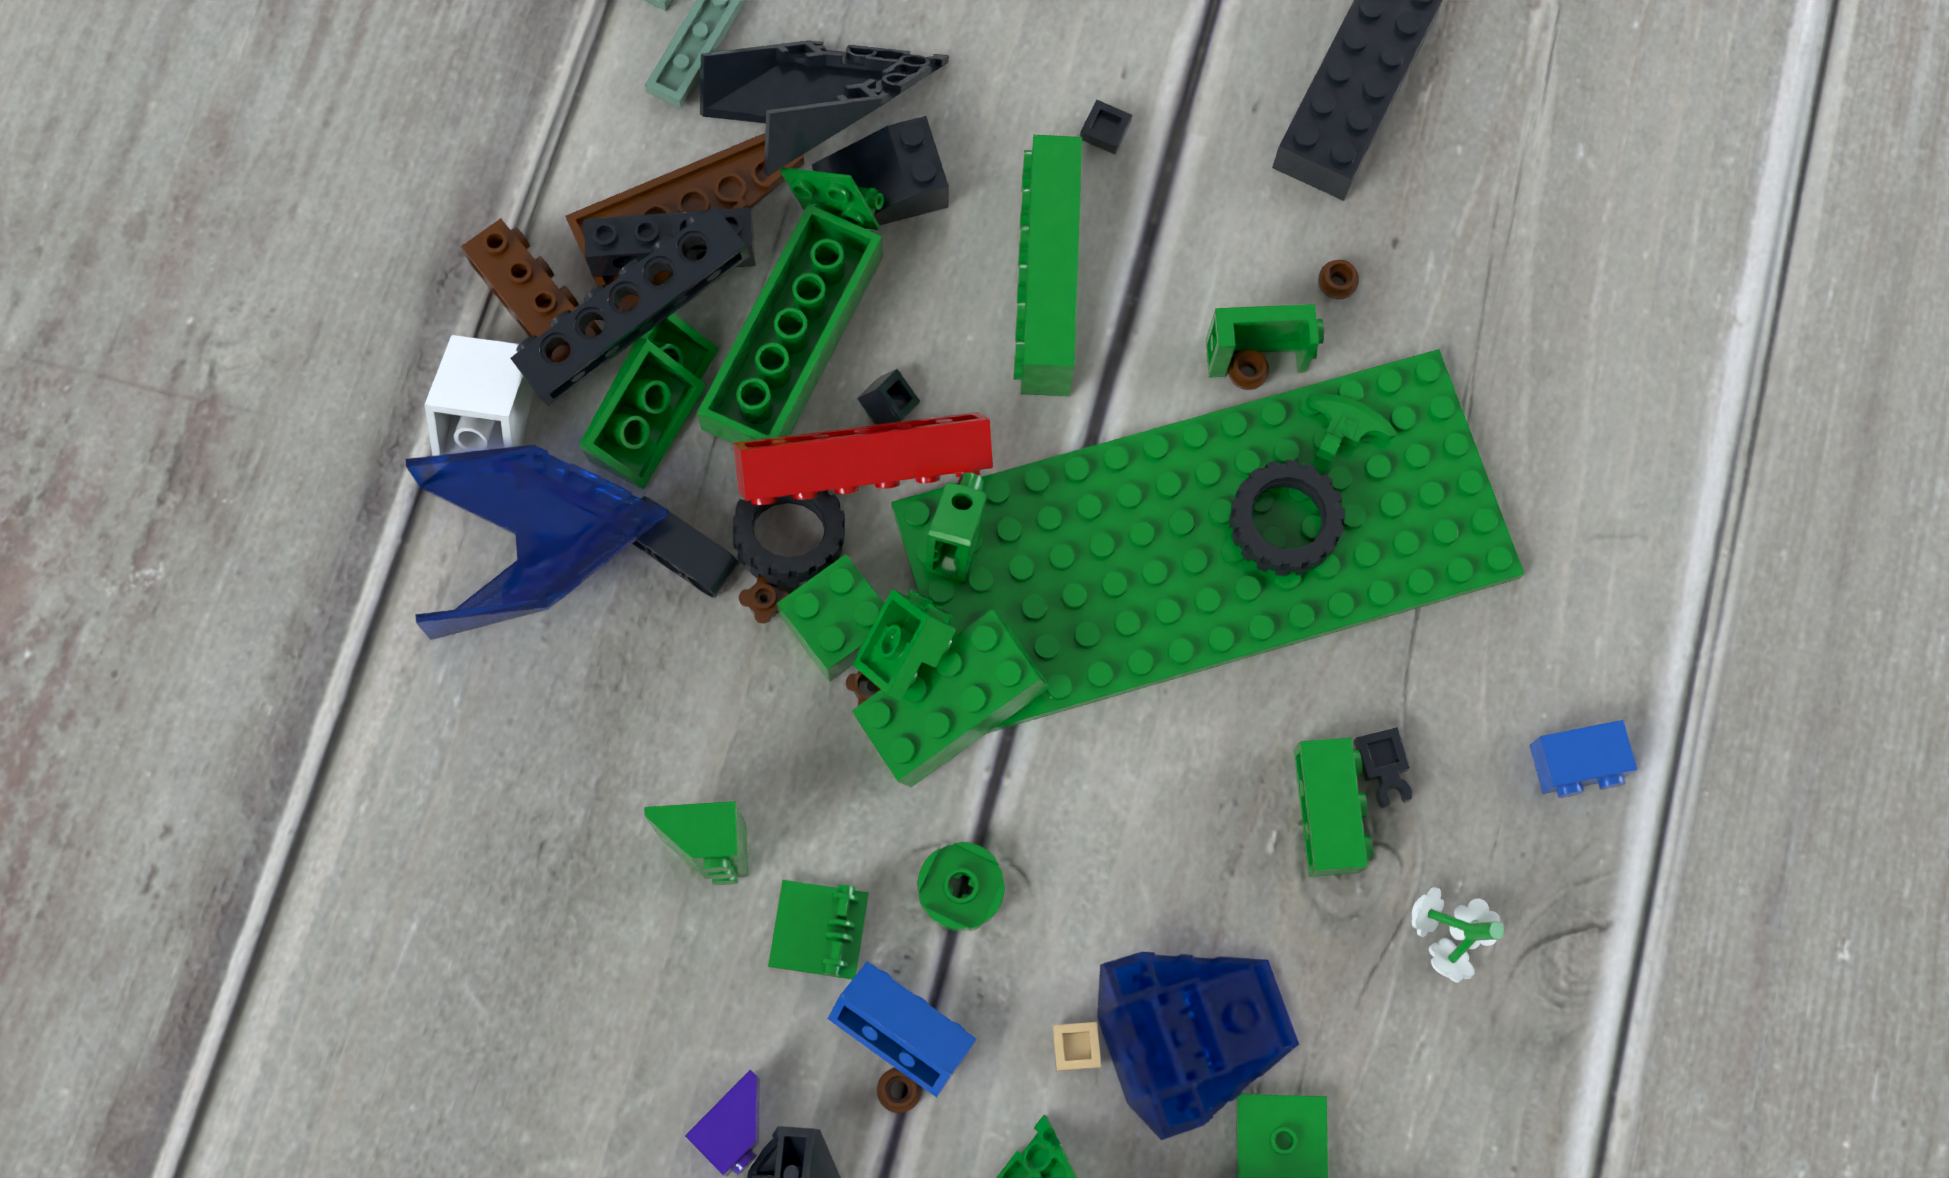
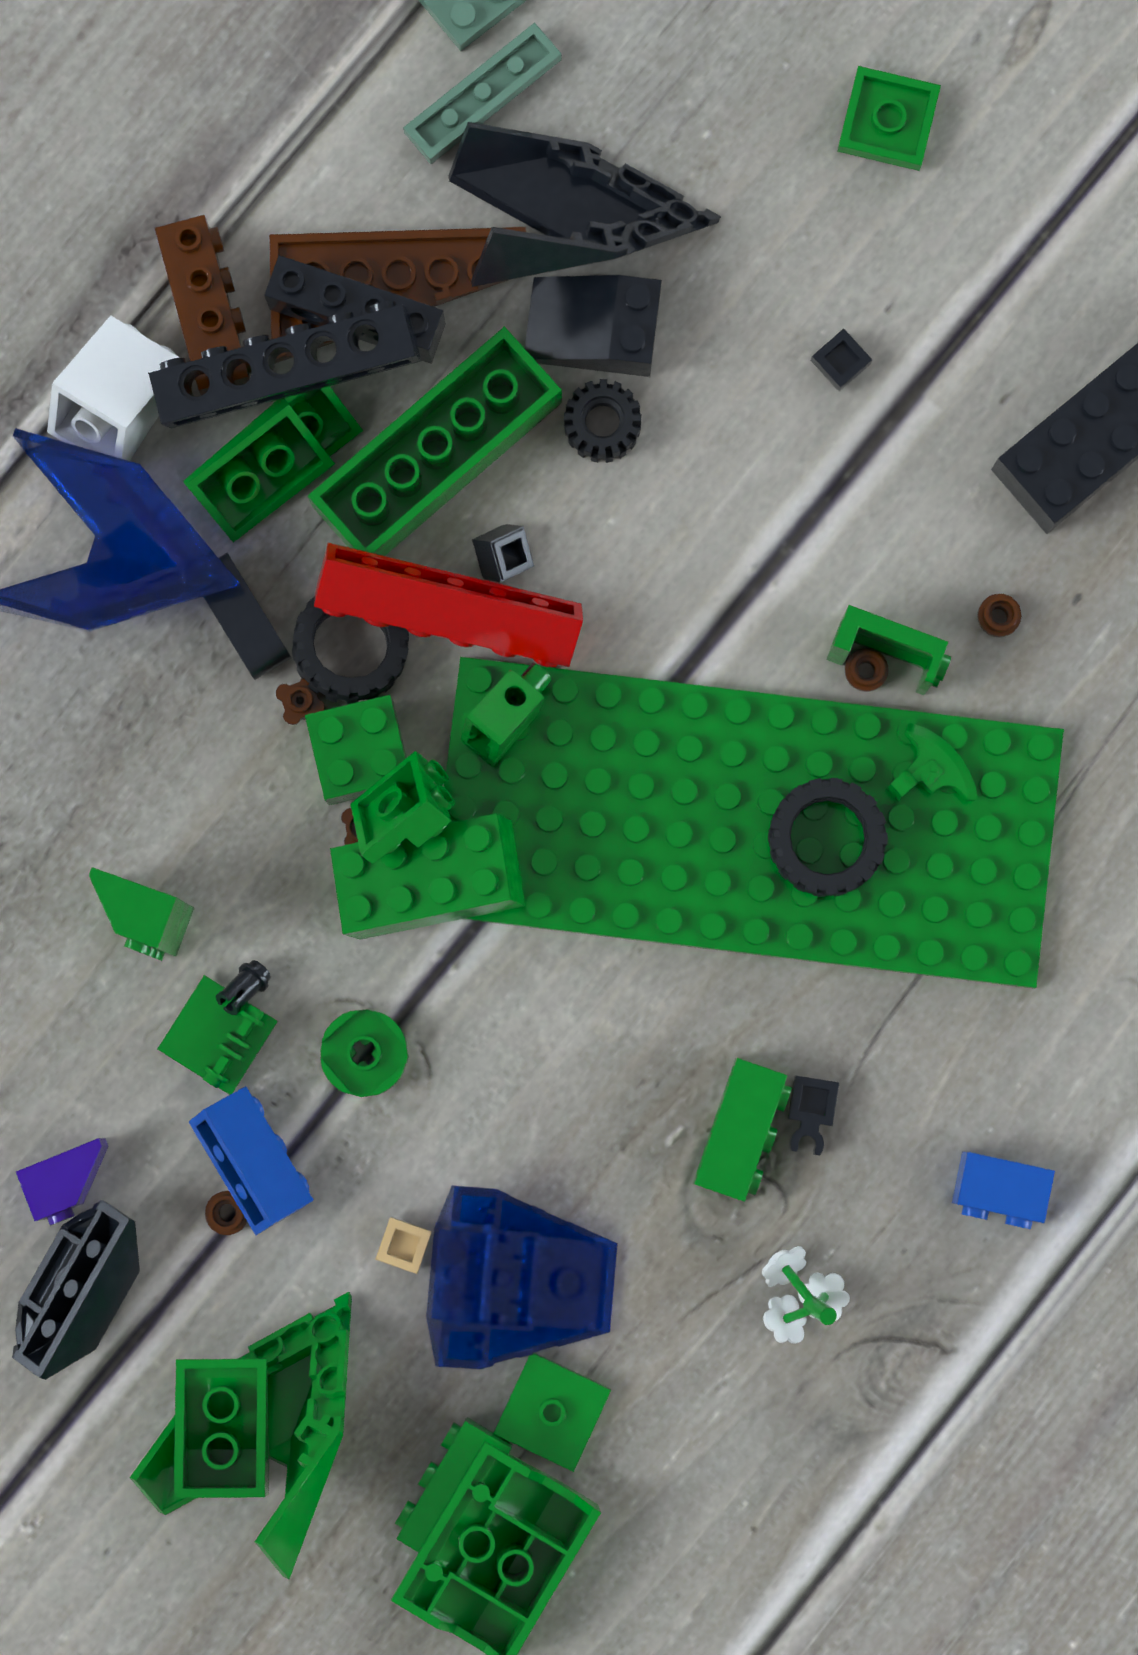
camera: 30 degrees right, 10 degrees up
green hinge [779,167,884,230] -> none
green brick [1013,134,1082,397] -> none
none -> black pin [216,960,271,1015]
none -> black tyre [564,379,642,463]

